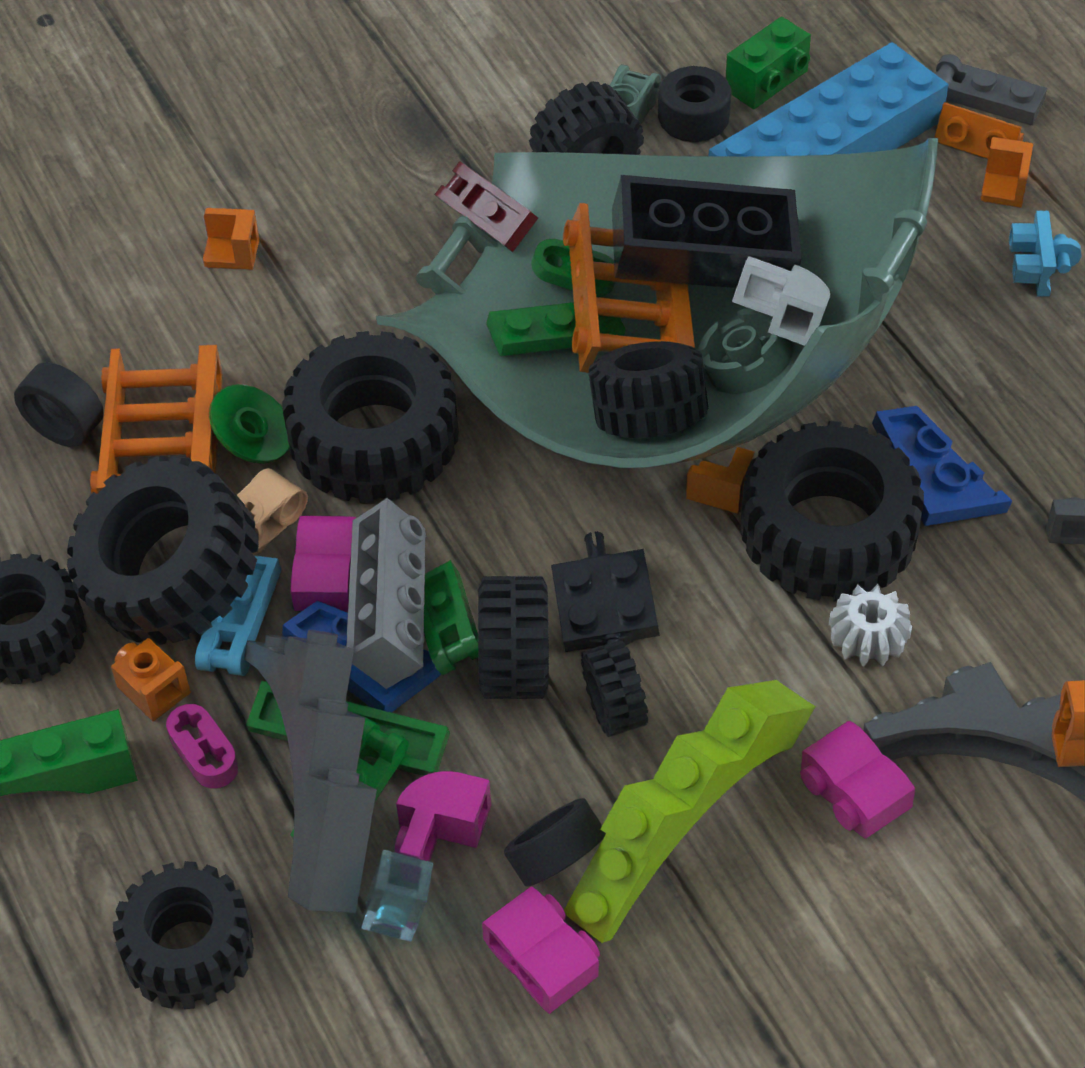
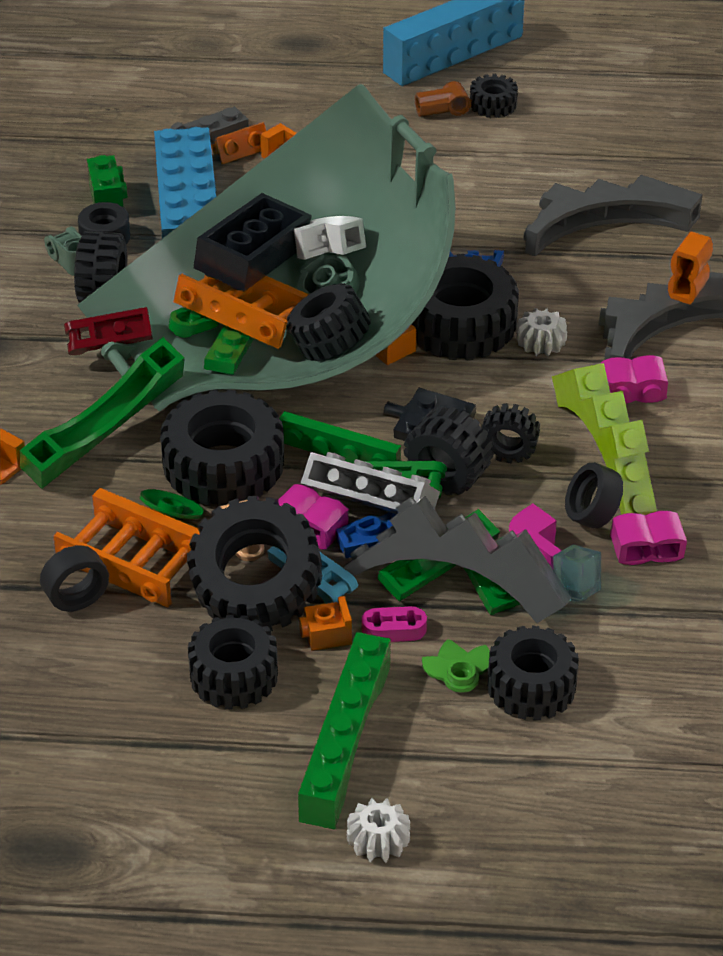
camera: 60 degrees left, 10 degrees down
none -> green arch [19,337,185,489]
none -> green plate [279,411,401,464]
none -> bright green plate [422,639,490,692]

